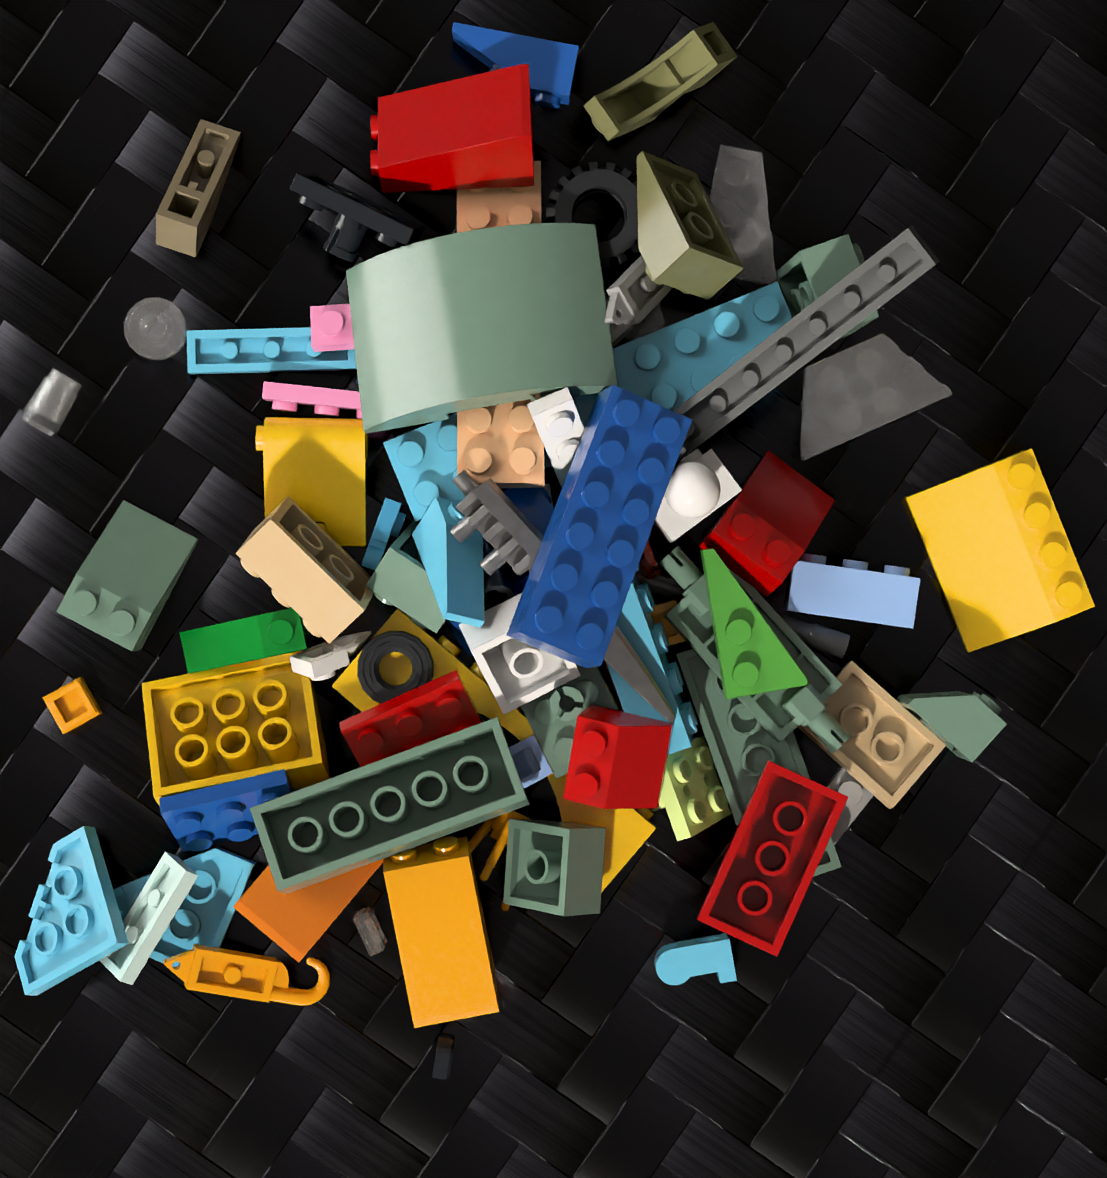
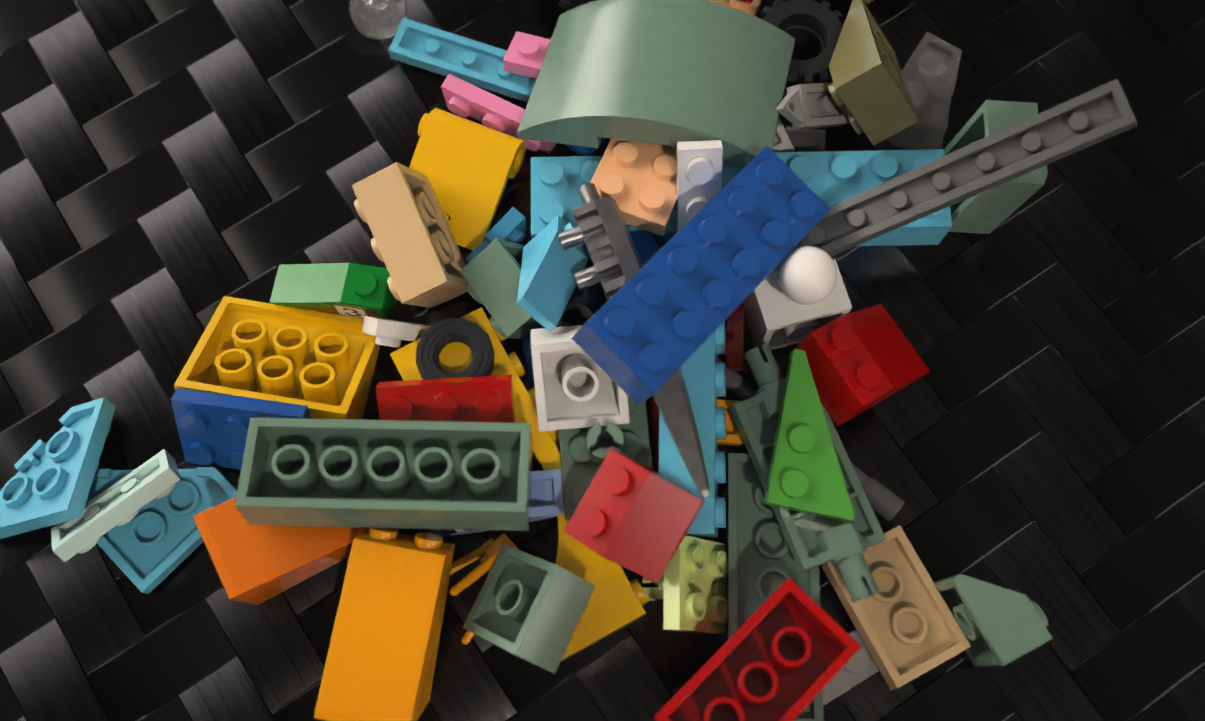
camera: 25 degrees right, 15 degrees down
clear piece [22,368,82,436] -> none
light orange tile [43,677,102,734] -> none
sand green slope [56,500,199,651] -> none
light orange plate [163,944,330,1006] -> none
clear tile [353,906,387,957] -> none
light blue brick [783,553,920,628] -> none
clear wing [800,333,952,461] -> none
yellow slope [906,449,1095,653] -> none

